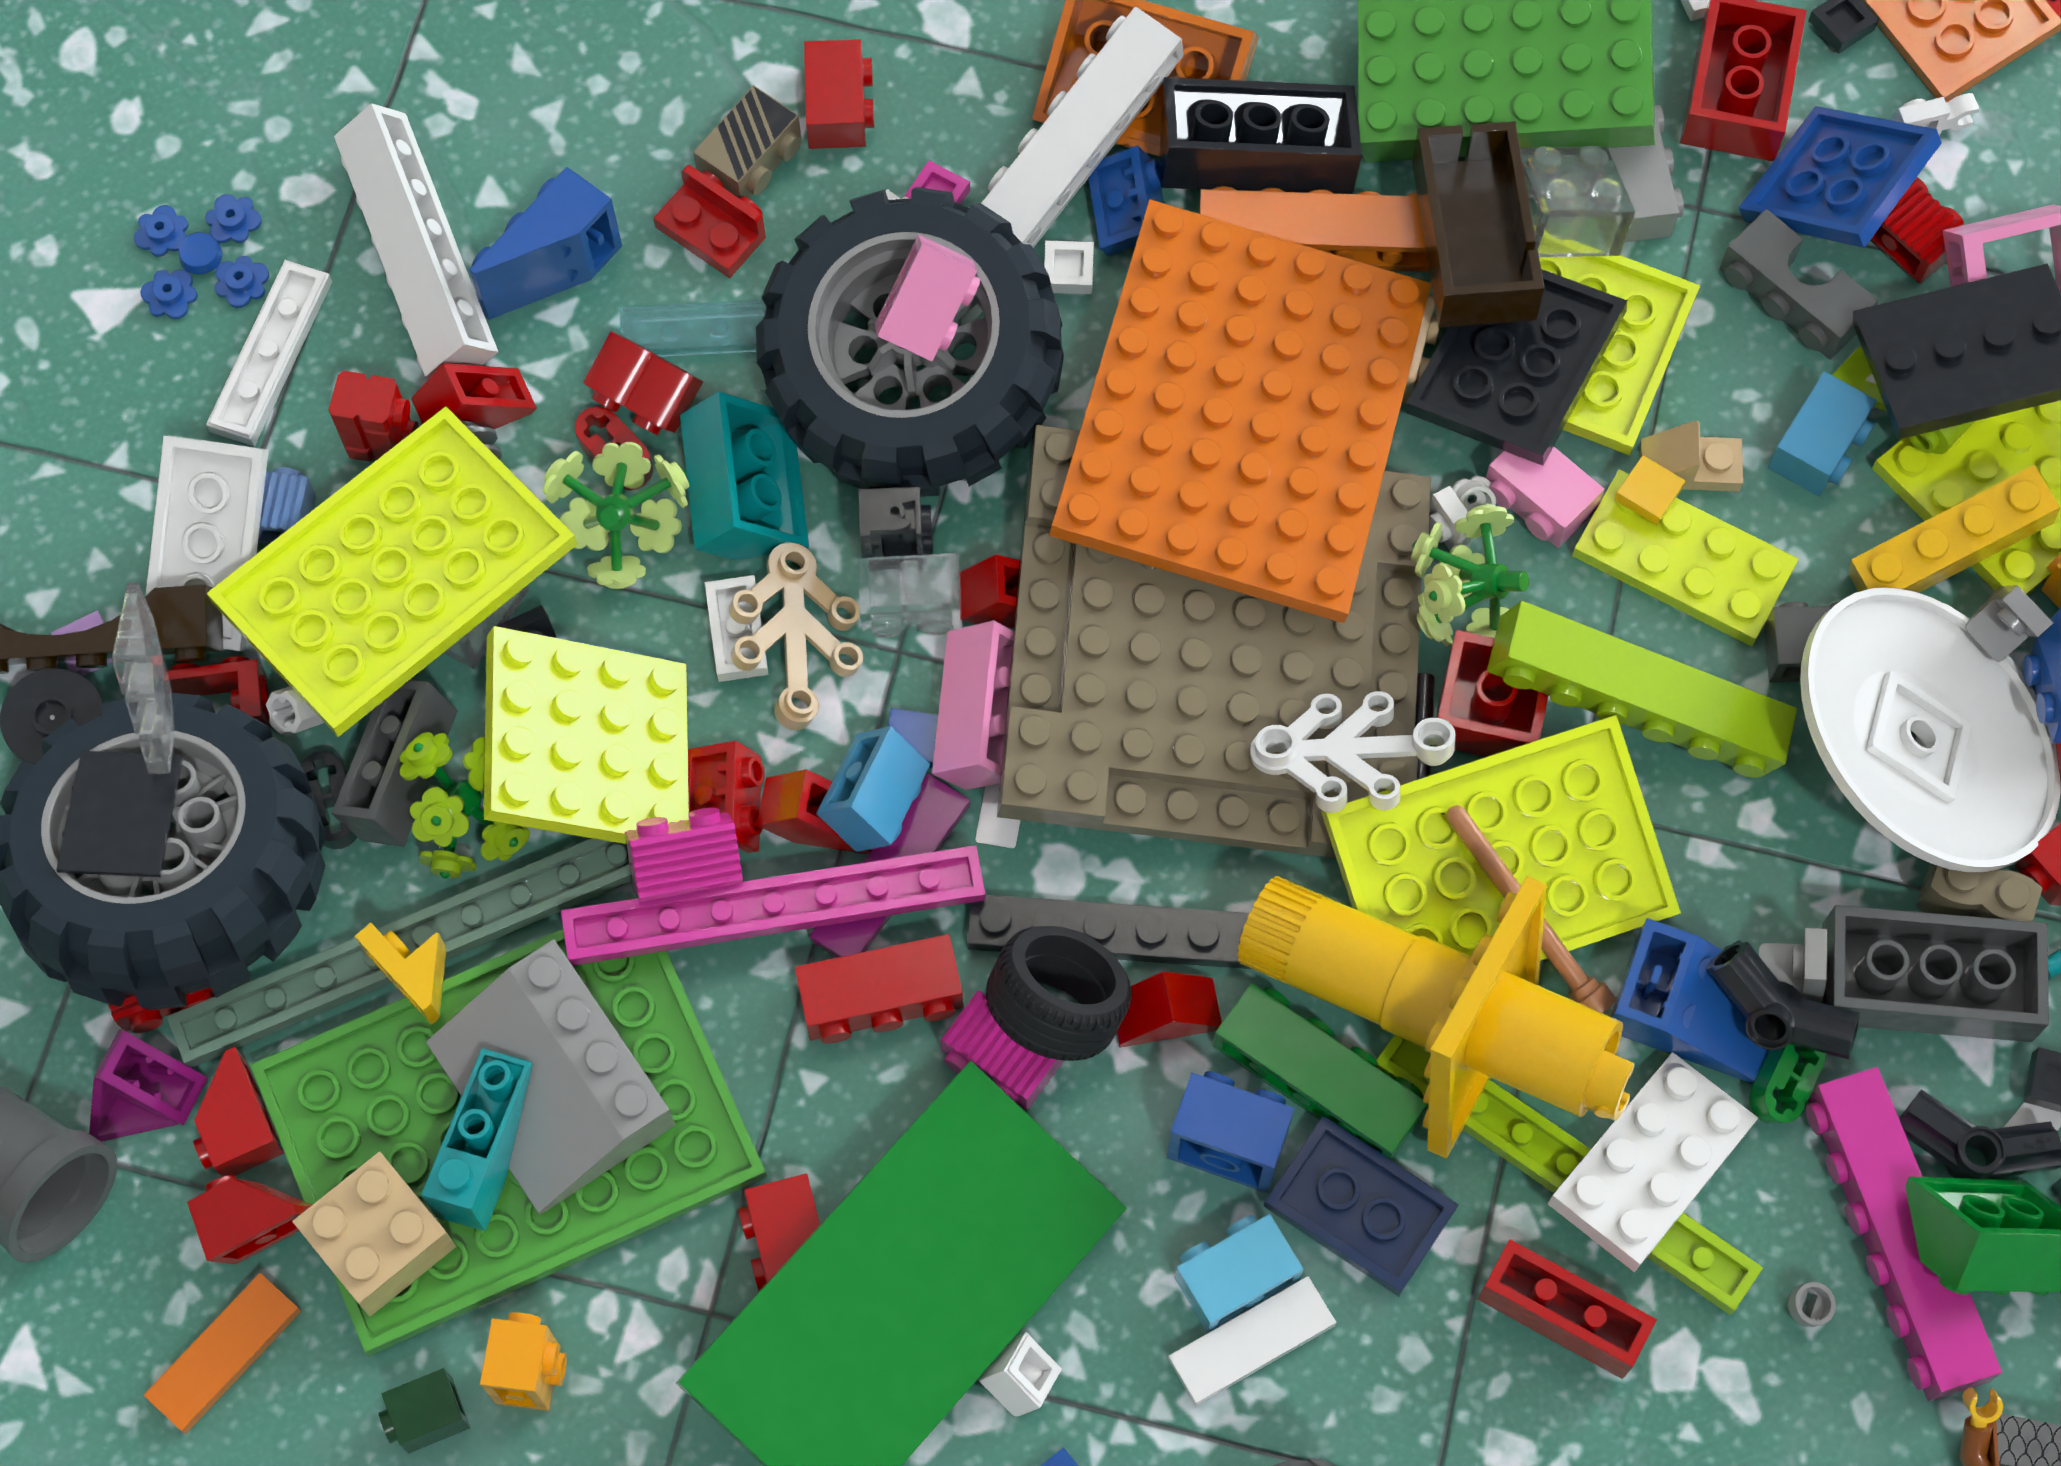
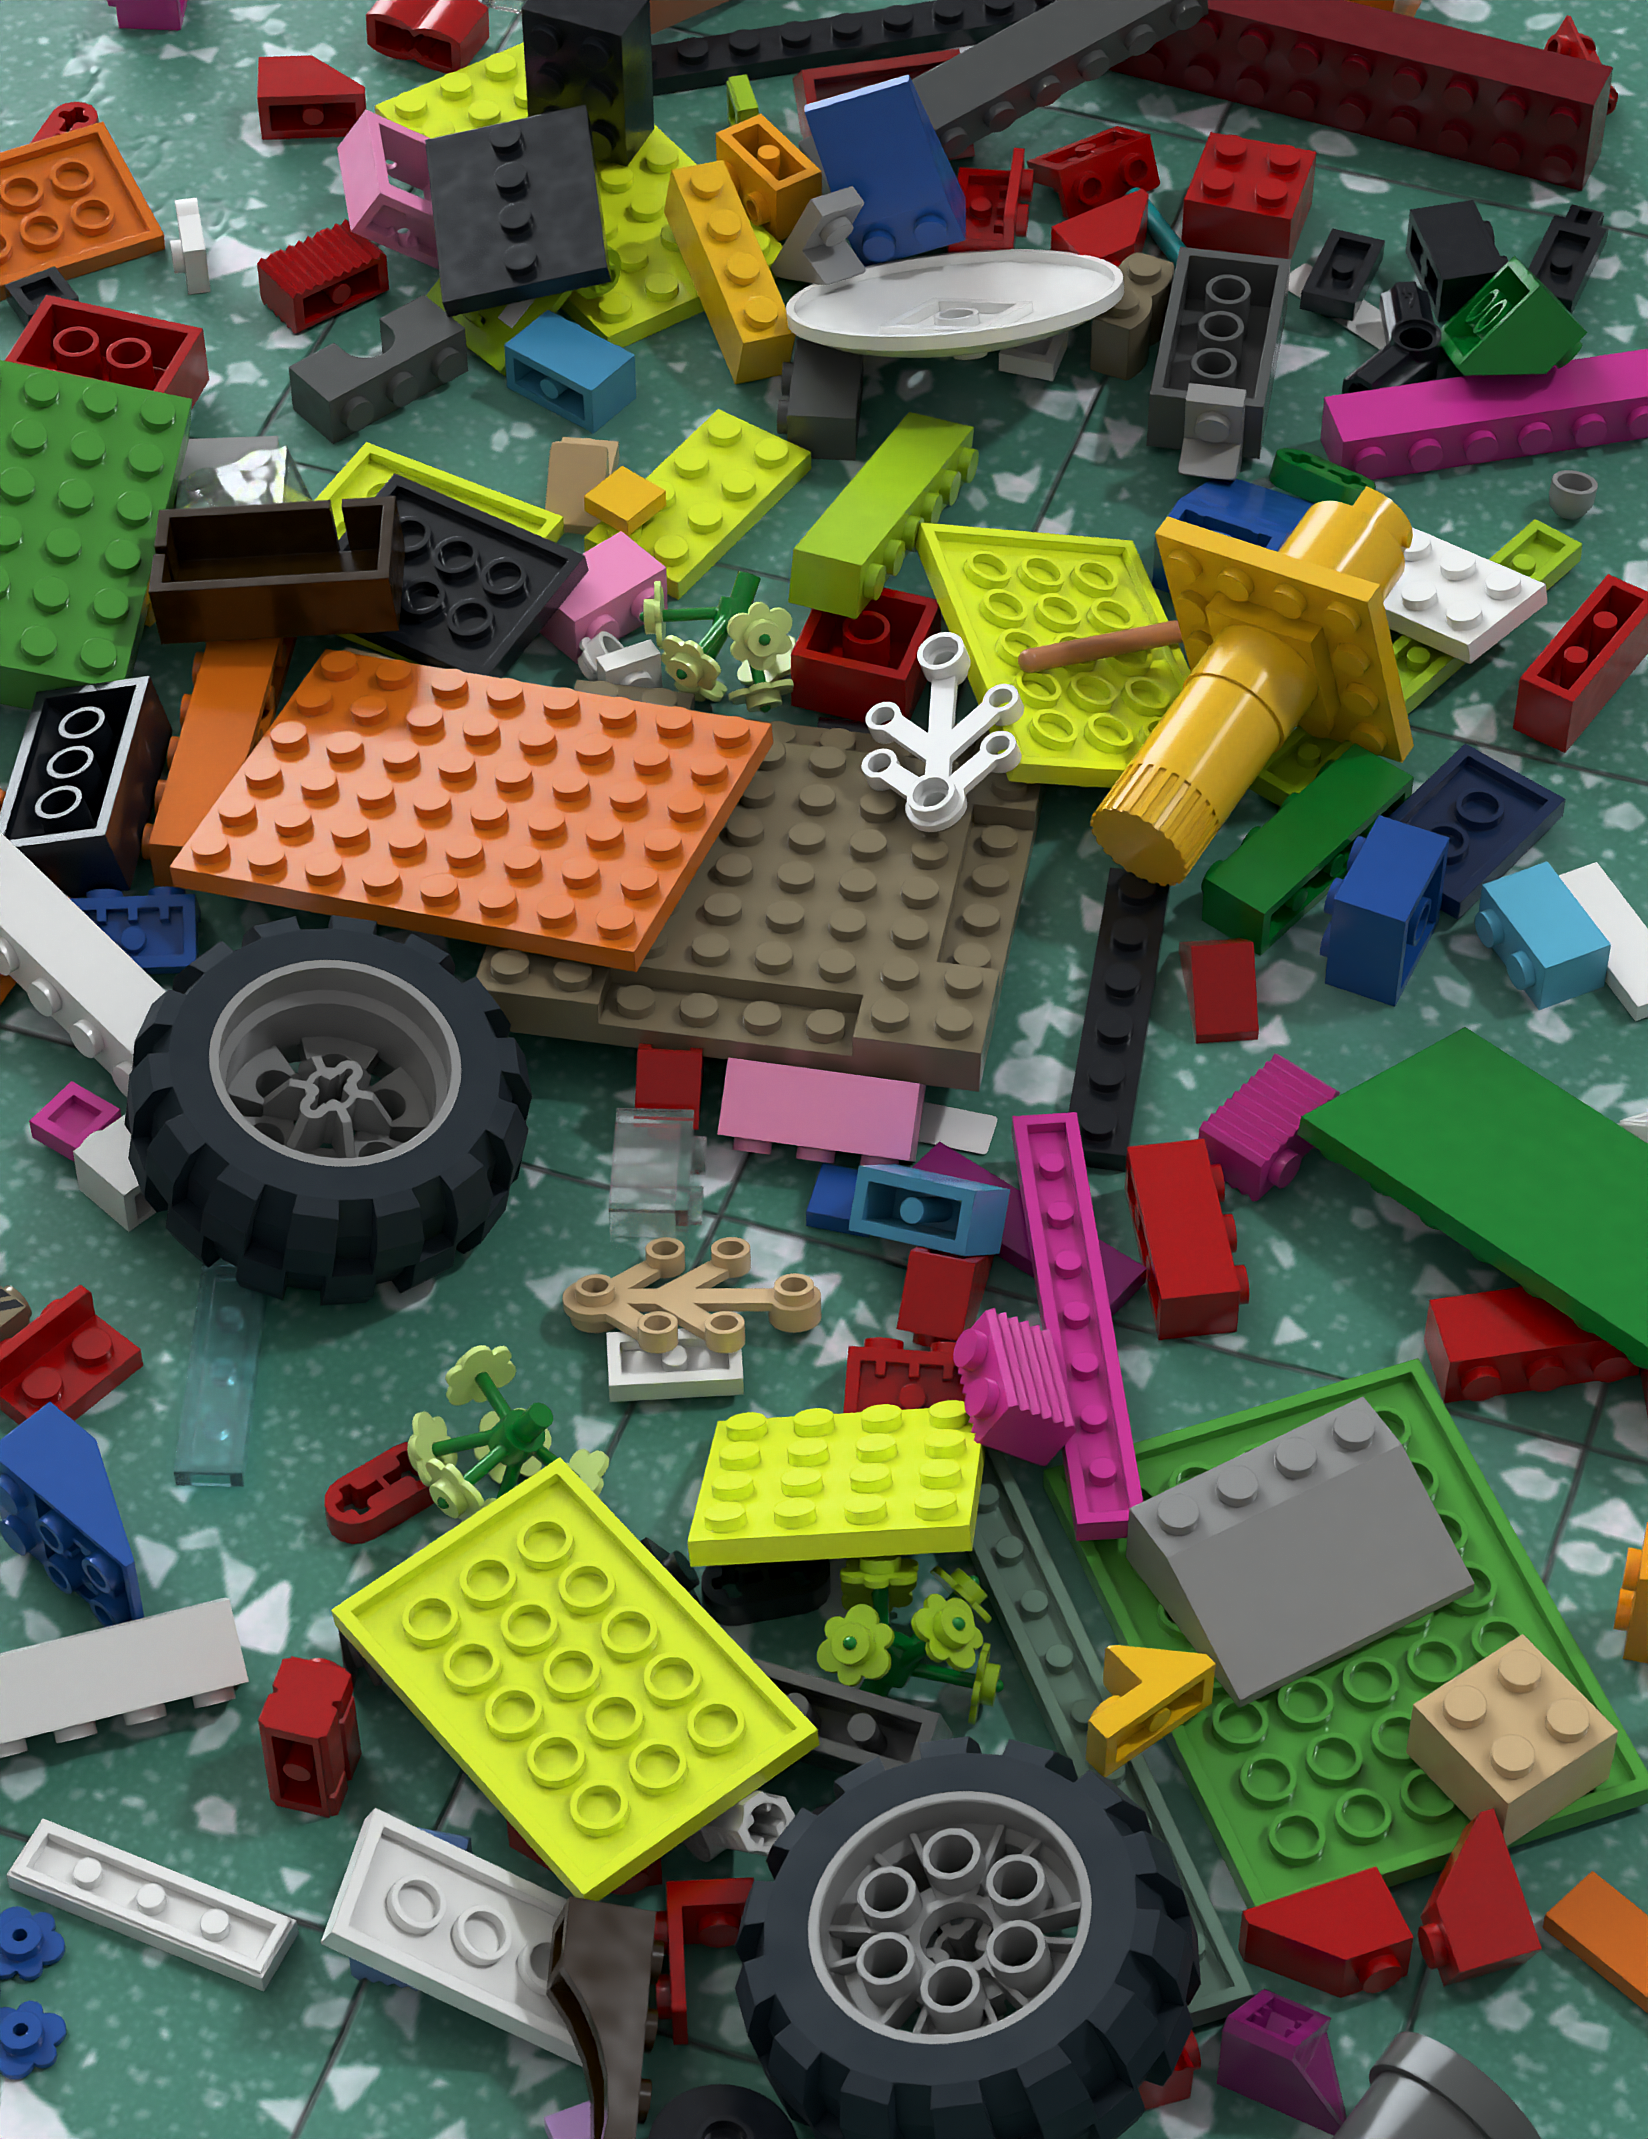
camera: 85 degrees left, 20 degrees down
black window [56,751,183,877] -> none
clear slope [112,582,175,774] -> none
red slope [411,363,537,429] -> none
teal slope [421,1048,533,1231] -> none
red brick [583,331,703,436] -> none
teal slope [680,391,809,560] -> none
black hinge [858,487,933,577] -> none
bright pink brick [874,234,980,361] -> none
black tyre [986,926,1132,1061] -> none
black piece [1707,940,1860,1060] -> none
blue plate [1739,106,1942,248] -> none

